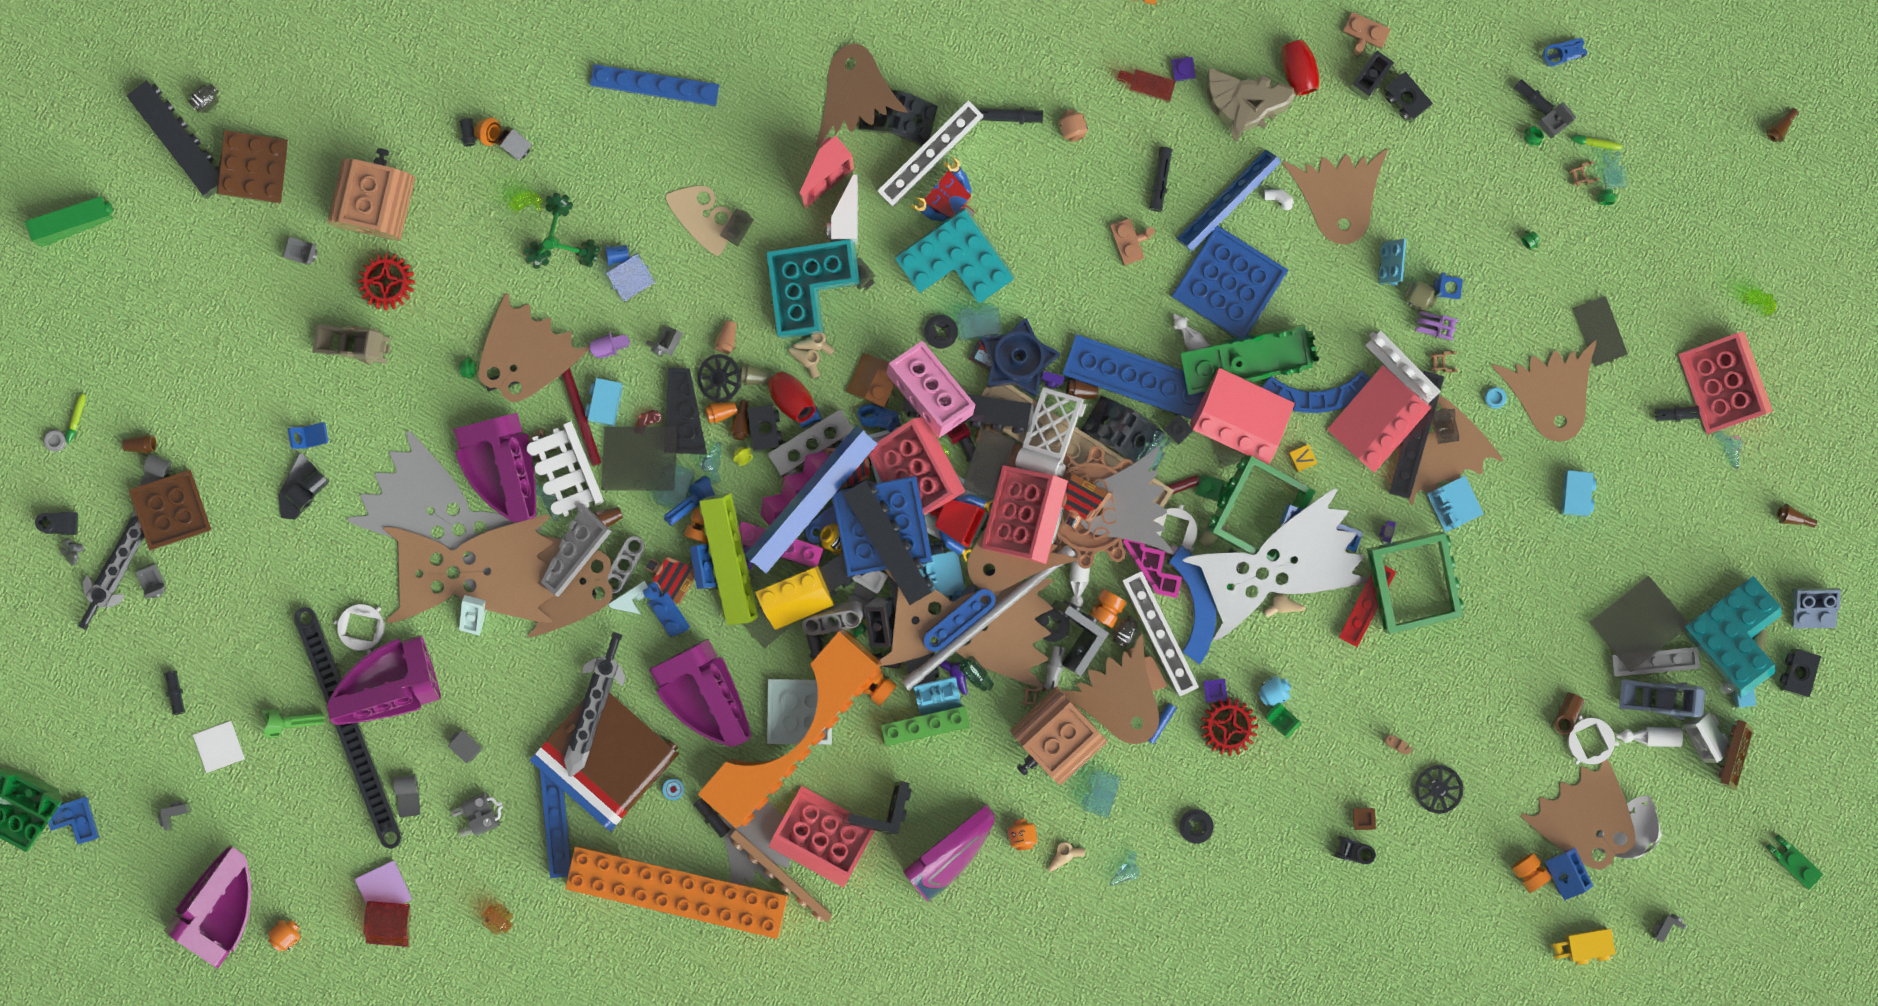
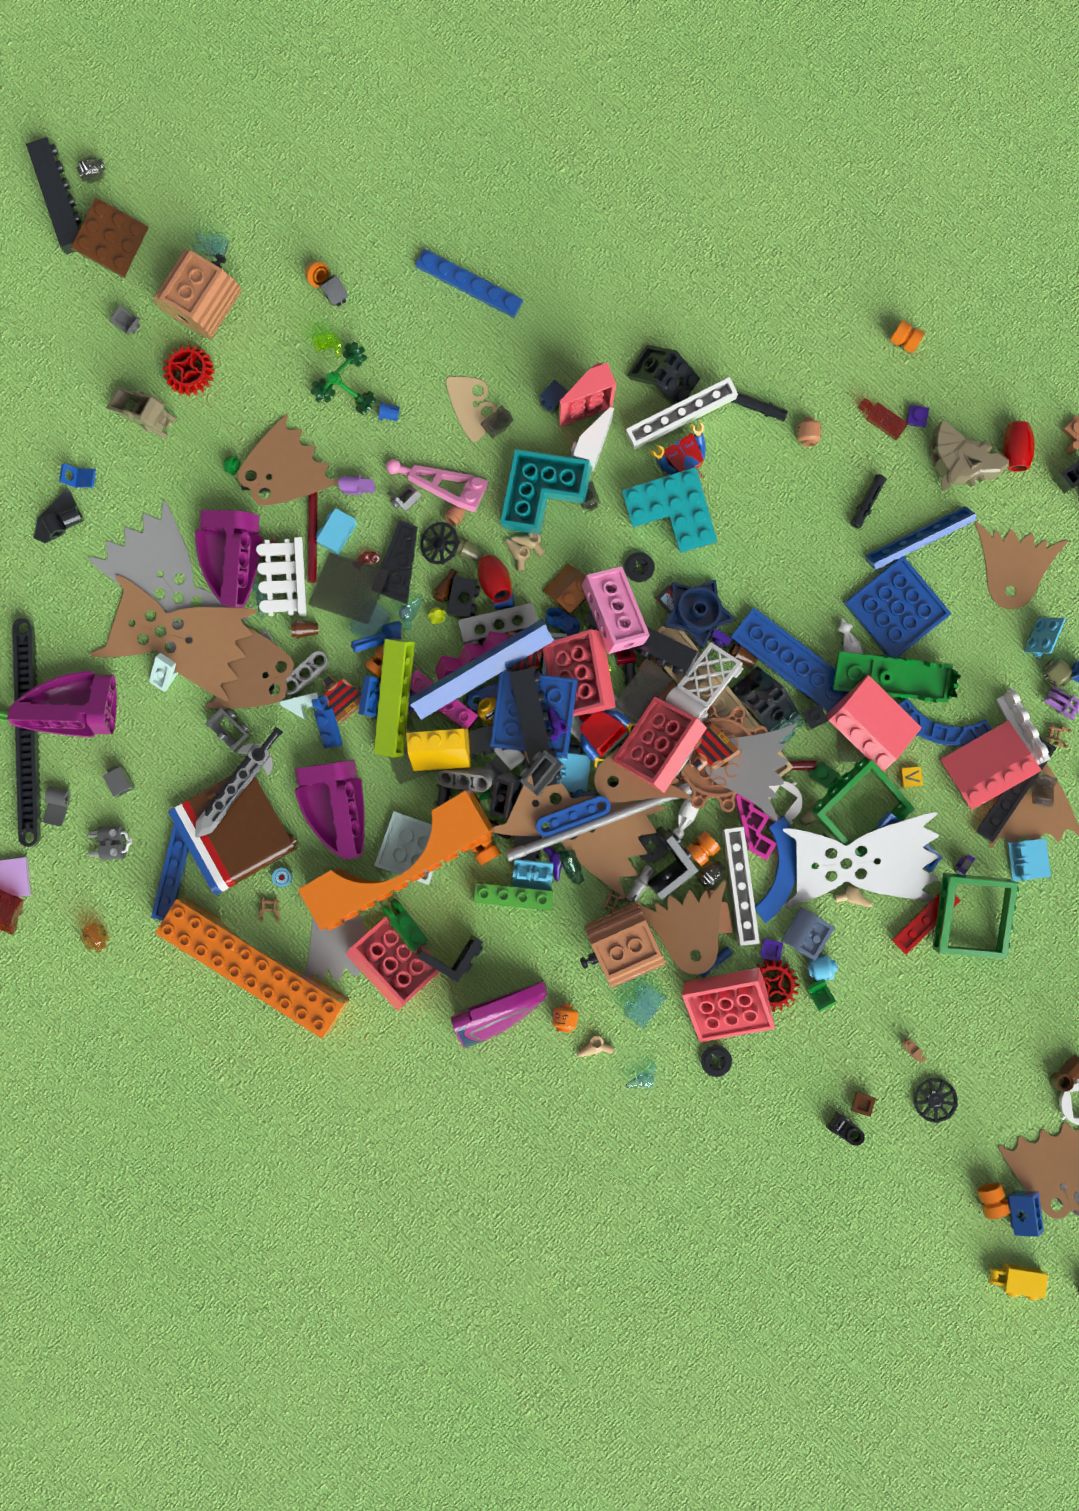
camera: 20 degrees right, 0 degrees up
white piece [334,604,385,654] -> none
black pin [459,118,477,147] -> none
light grey wing [541,503,612,597] -> none
clear blue piece [606,253,656,302] -> none
black pin [693,798,731,838] -> none
orange cone [704,402,737,424] -> none
medium nougat plate [730,829,833,922] -> none
medium nougat piece [816,44,908,146] -> none
clear light blue brick [956,305,1002,341] -> none
nougat plate [1110,218,1155,266] -> none
white arm [1264,189,1294,210] -> none
none -> clear light blue plate [193,233,229,257]
none -> dark grey window [205,708,251,752]
none -> medium nougat piece [259,897,280,922]
none -> green hinge [382,899,428,953]
none -> bright pink plate [386,459,488,512]
none -> dark grey window [520,750,565,796]
none -> dark blue brick [539,379,568,414]
none -> dark purple animal [548,707,568,741]
none -> coral slope [682,968,775,1042]
none -> sand blue brick [780,908,835,961]

